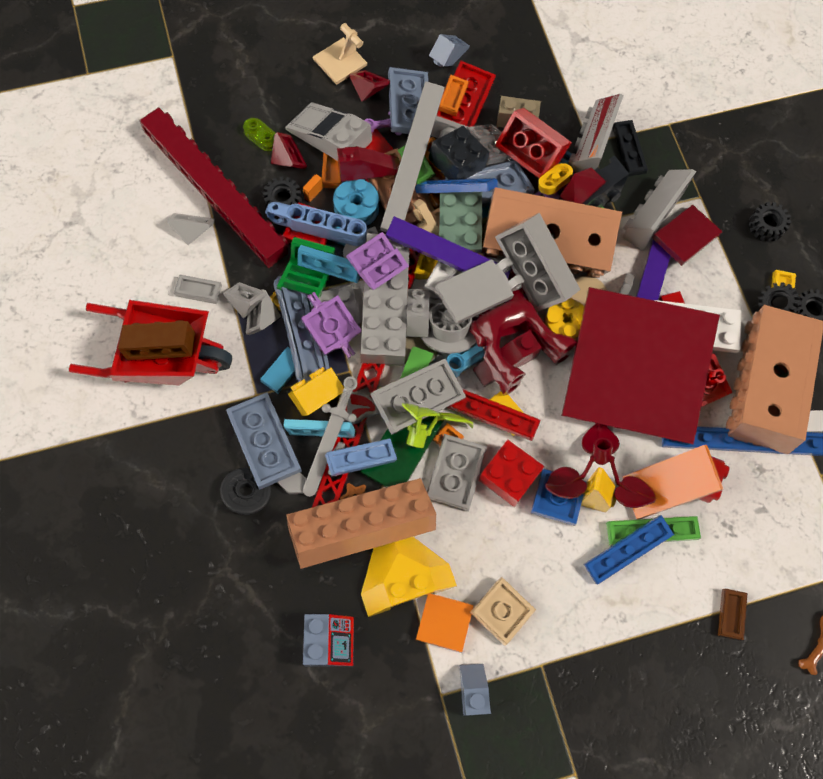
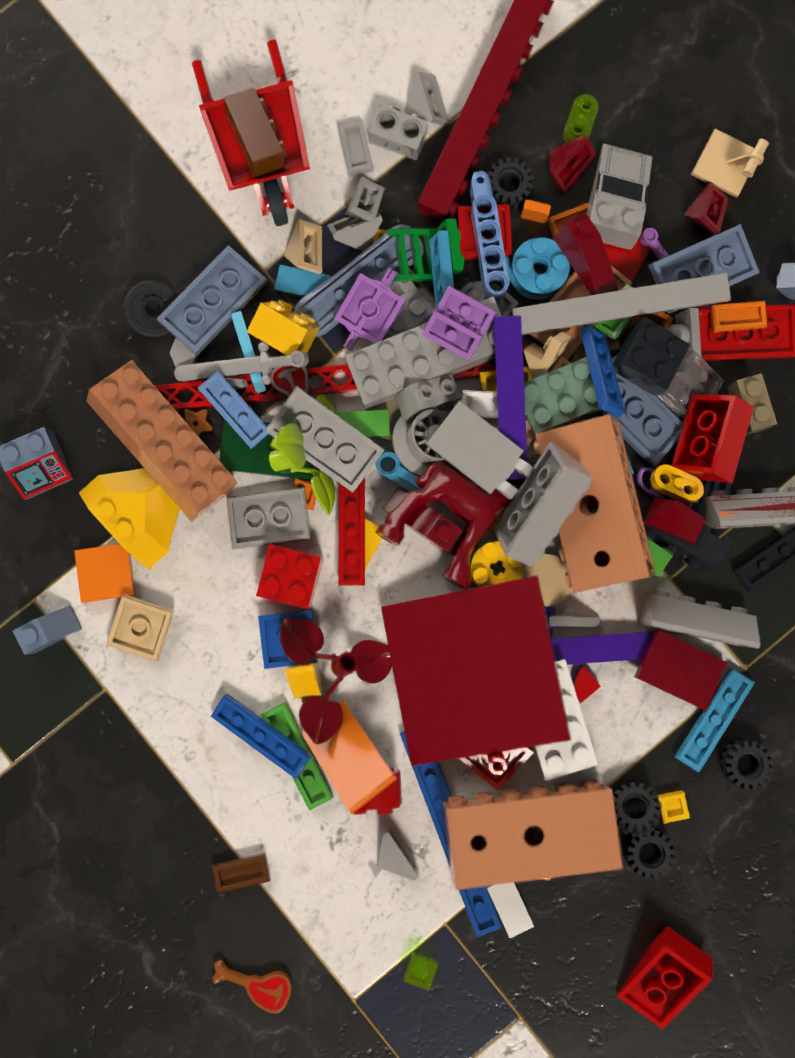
camera: 70 degrees right, 15 degrees up
none -> tan slope [284,219,322,274]
none -> light grey brick [369,104,428,160]
none -> light grey slope [377,827,419,881]
none -> dark azure tile [674,668,755,772]

